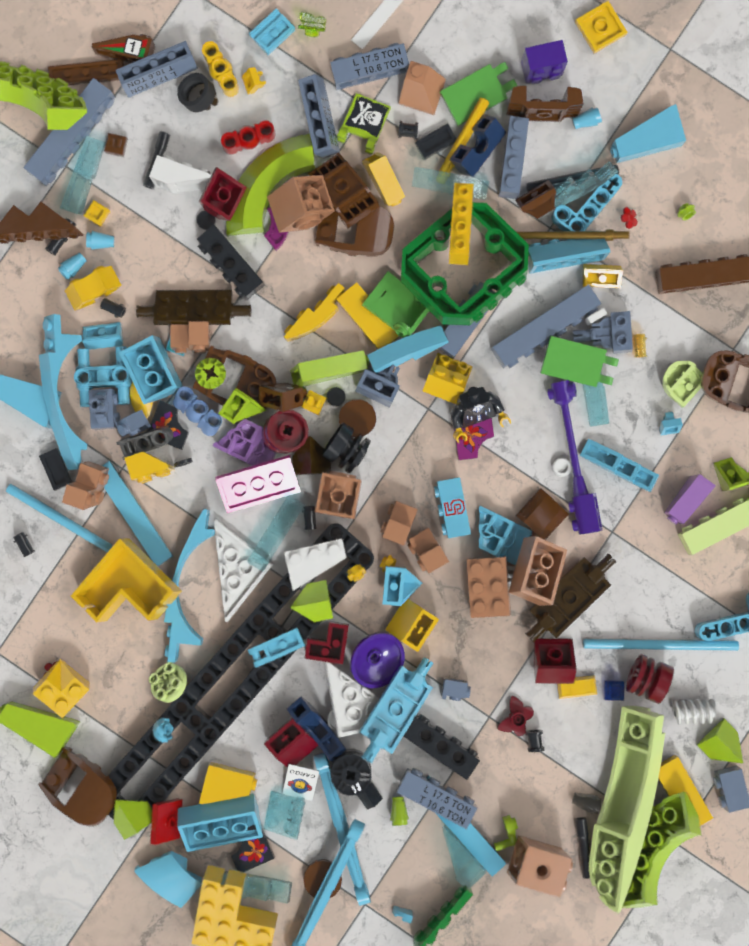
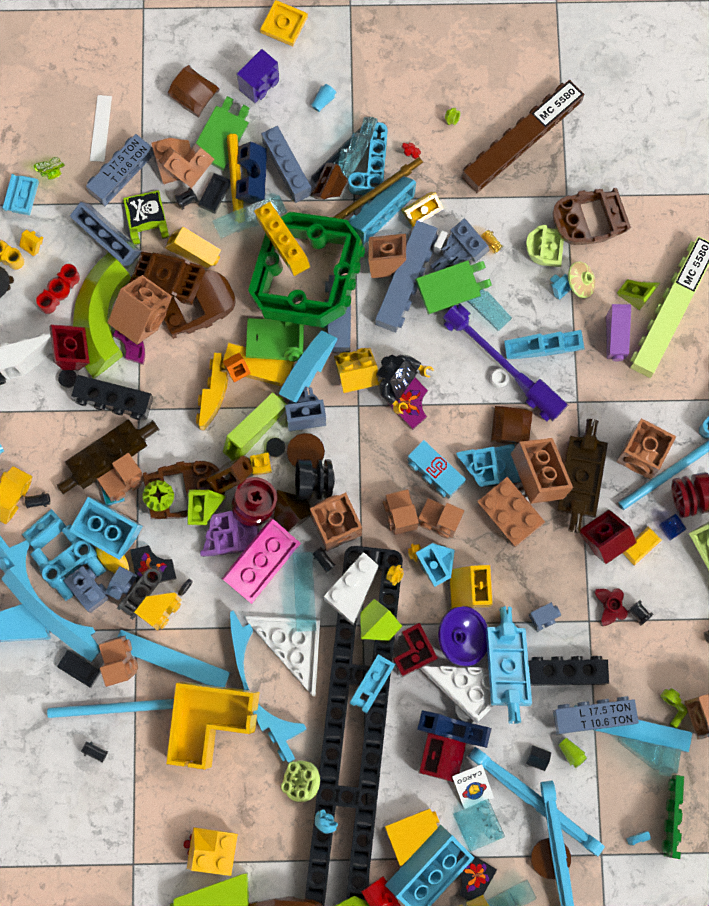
camera: 40 degrees left, 10 degrees down
medium blue piece [173,386,222,436] -> none
black wheel [330,749,372,796] -> none
reddish brown plate [506,86,584,122] -> none
medium azure slope [610,104,686,163] -> none
none -> nougat brick [159,143,214,188]
none -> reddish brown slope [168,65,220,118]
none -> orange plate [222,353,251,383]
none -> nougat slope [368,233,406,278]
none -> dish [568,261,595,298]
none -> nougat brick [616,418,677,479]

